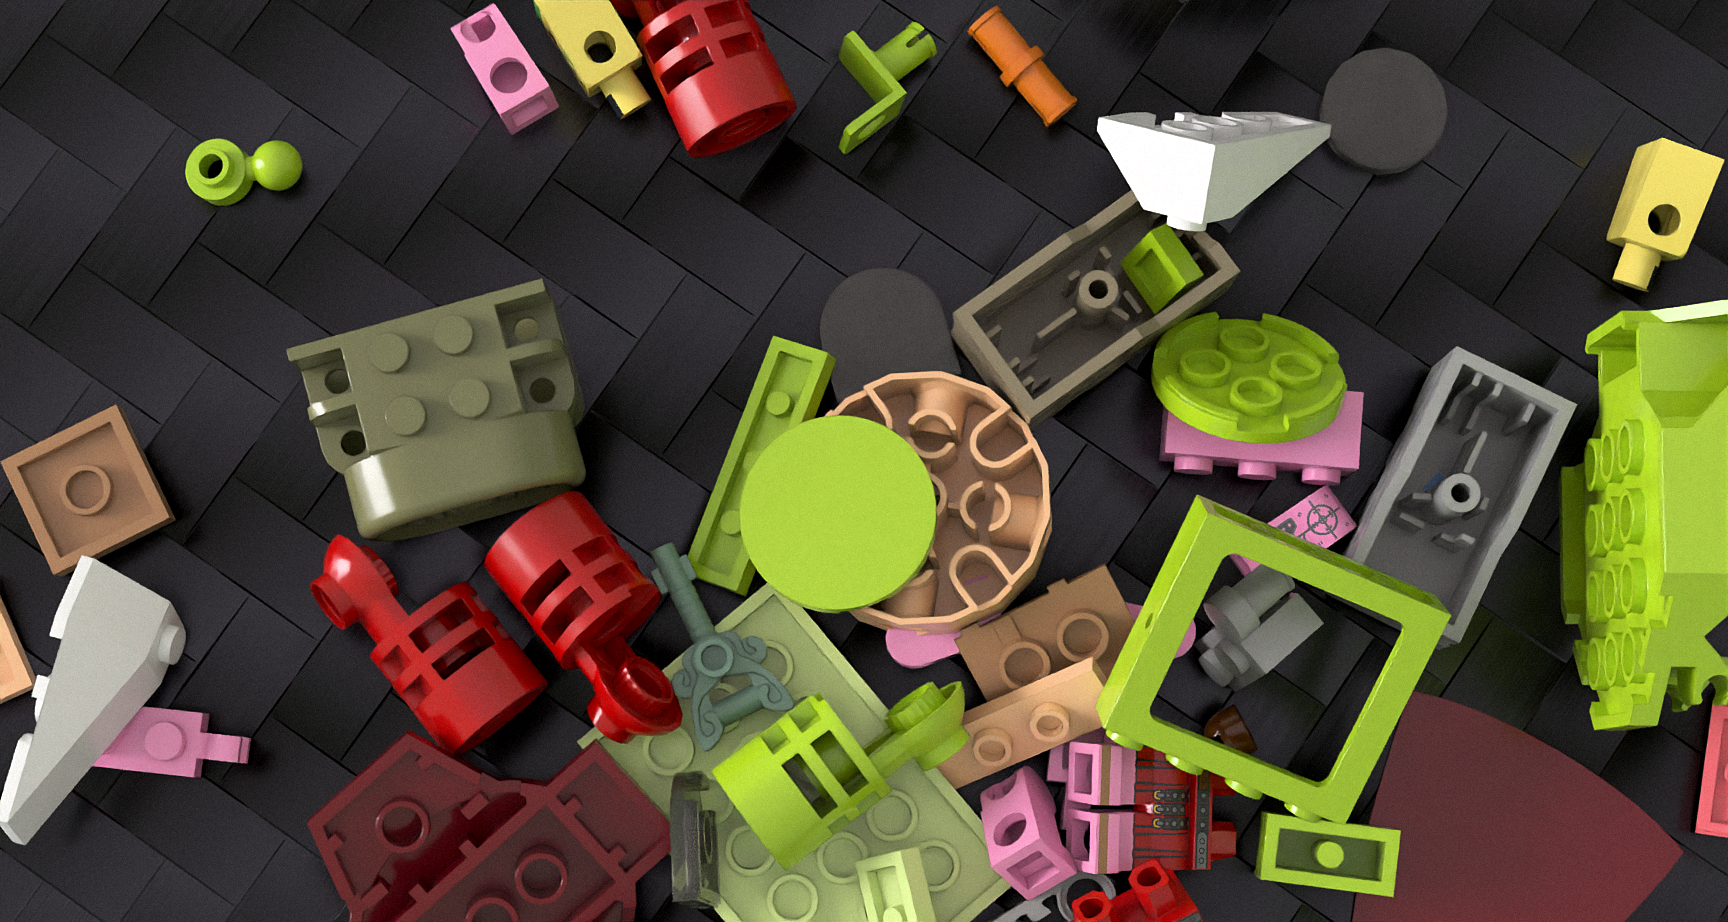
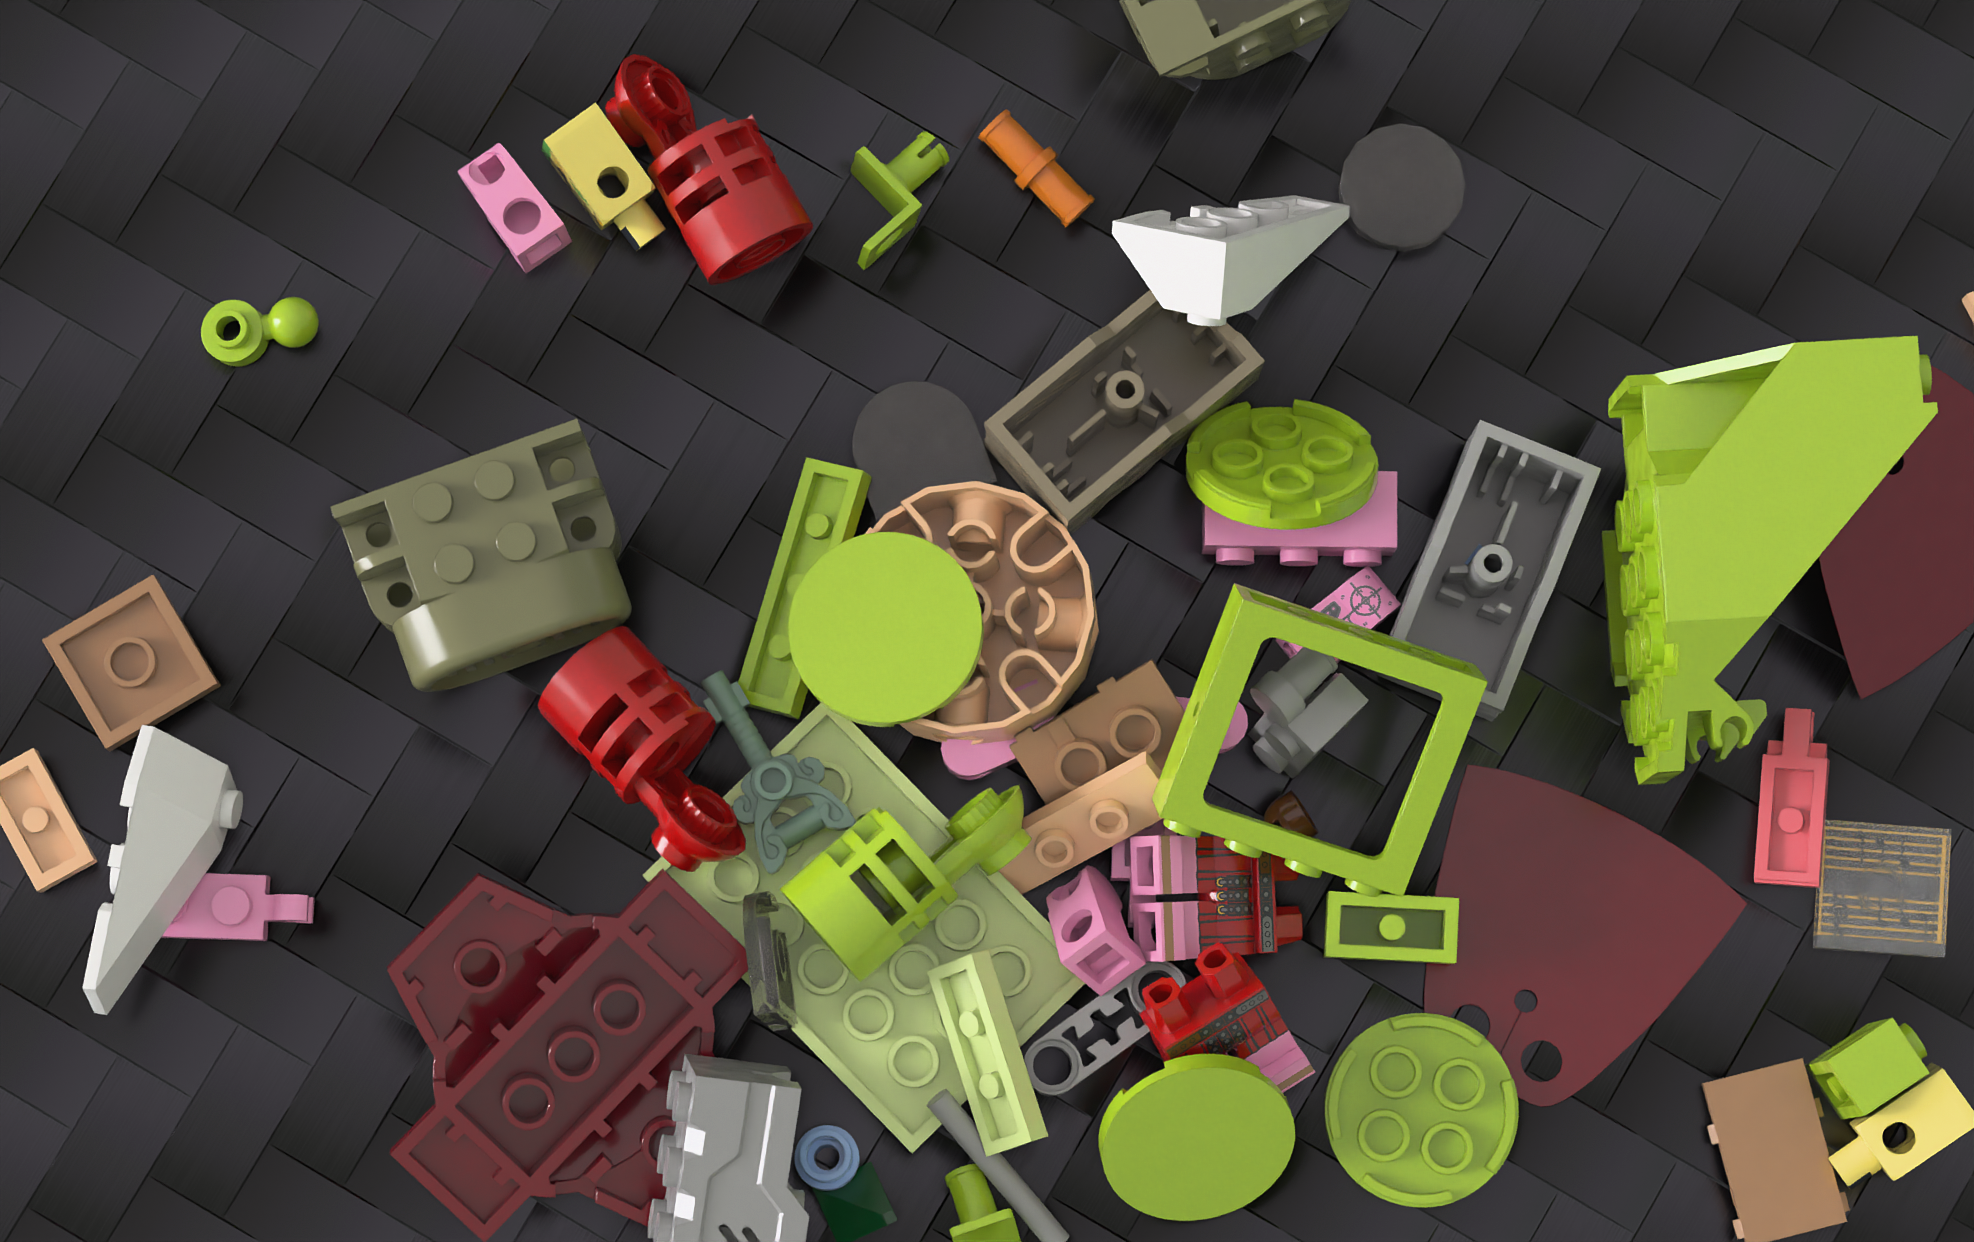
camera: 10 degrees left, 0 degrees up
red cylinder [310,534,548,757] -> none
lime plate [1119,223,1204,315] -> none
light yellow torso [1606,138,1725,292] -> none

